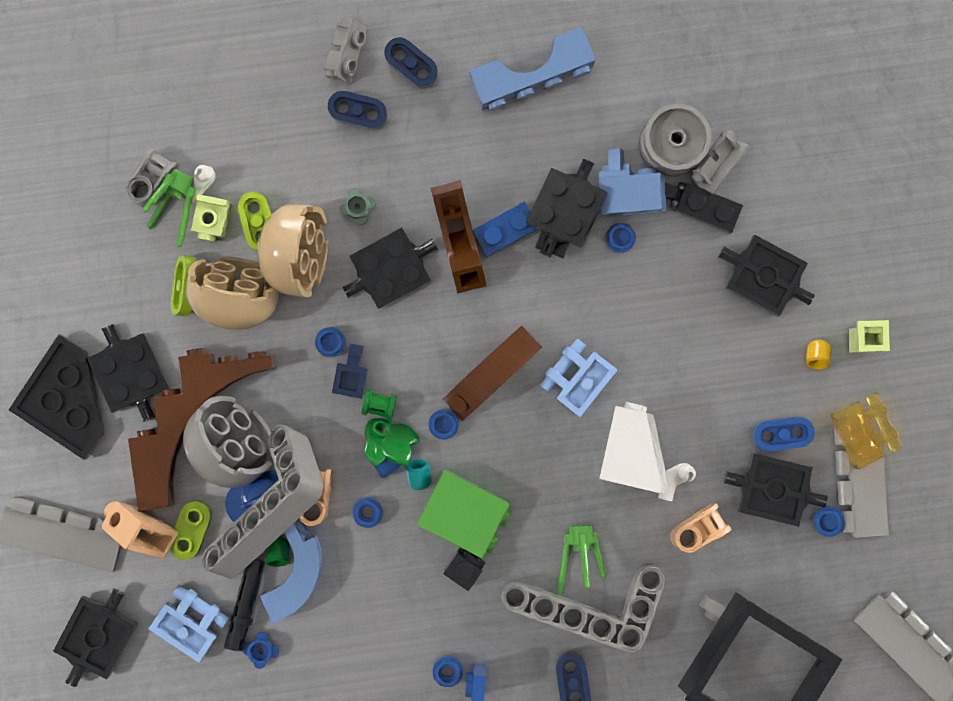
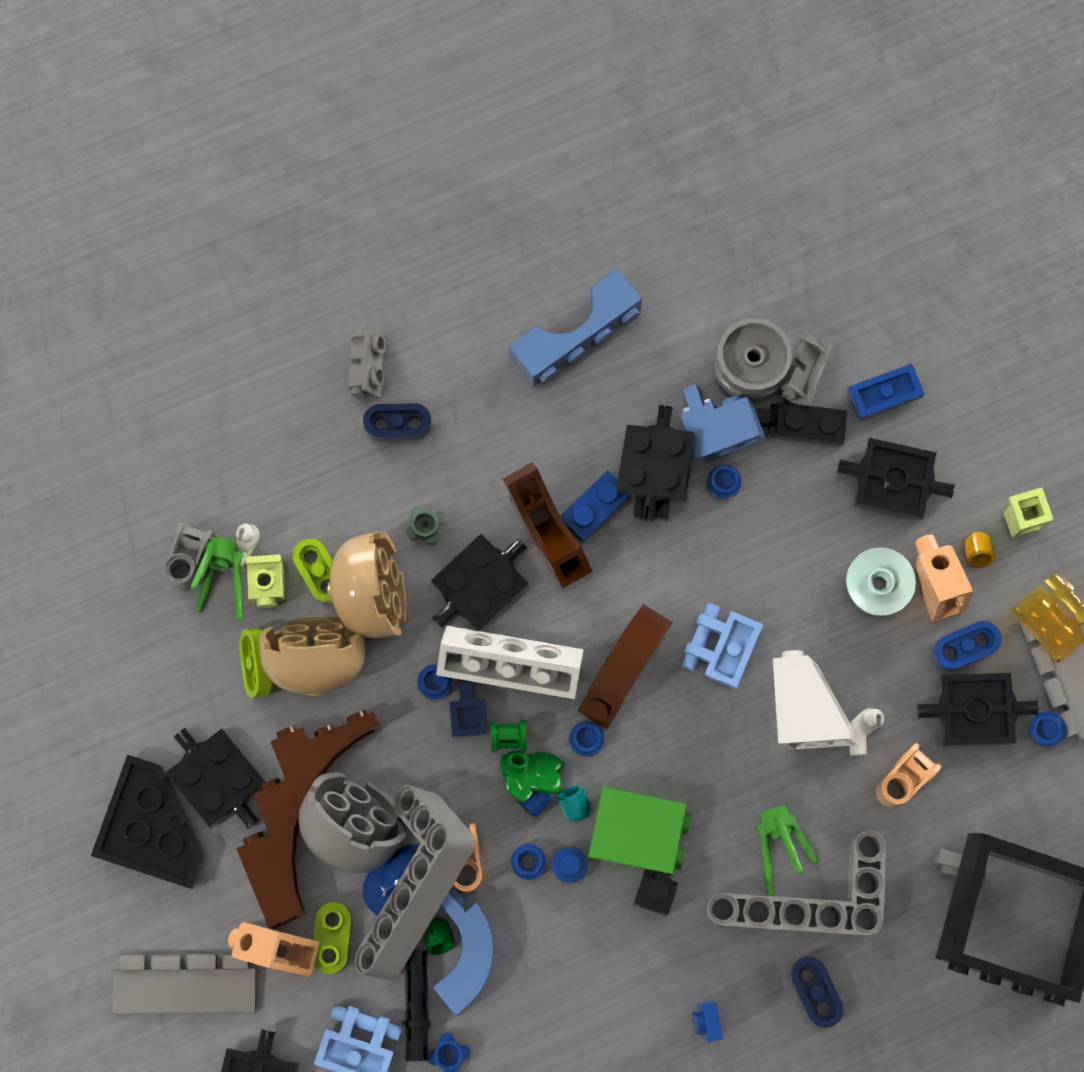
camera: 15 degrees left, 10 degrees down
dark blue plate [384,37,438,89] -> none
blue plate [433,656,463,687] -> none
none -> white brick [436,626,584,699]
none -> blue plate [552,847,588,883]
none -> light aqua dish [846,547,916,616]
none -> blue plate [847,364,925,421]
none -> light nougat torso [914,535,973,623]

